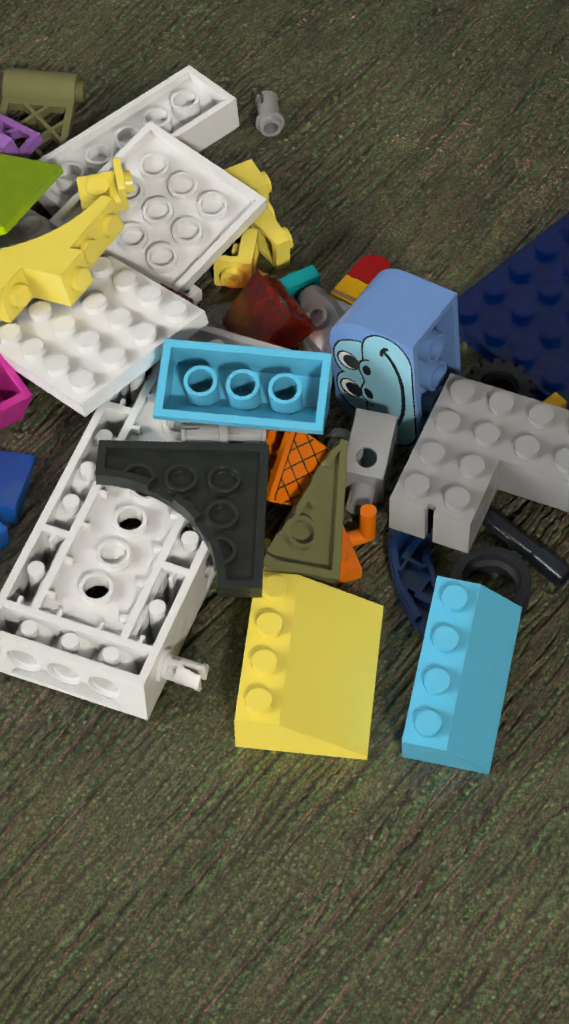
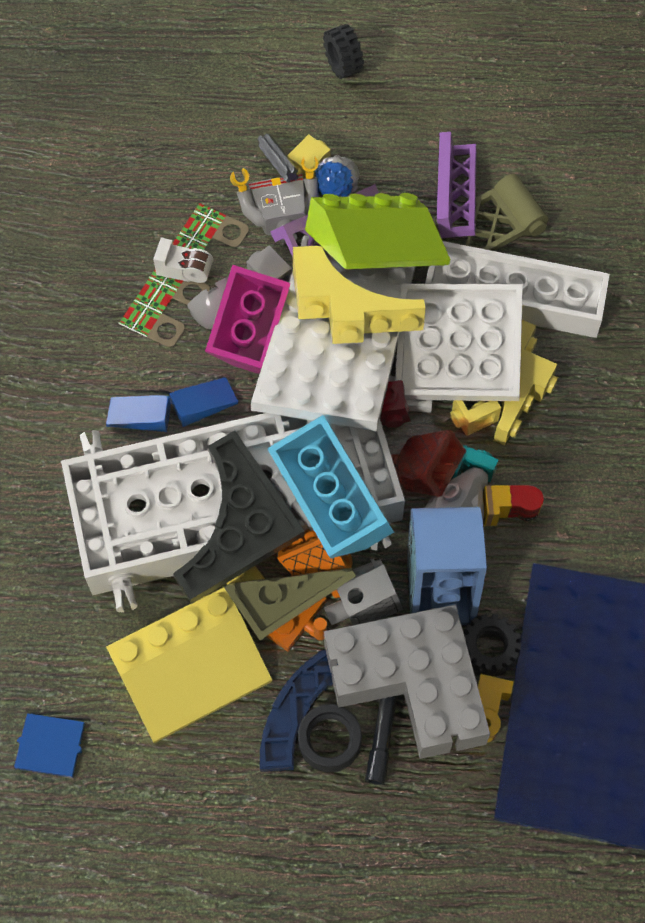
camera: 55 degrees right, 10 degrees up
light yellow bracket [76,157,134,212] -> none
light grey pin [255,90,285,137] -> none
medium azure slope [402,576,522,774] -> none
none -> blue piece [14,713,85,778]

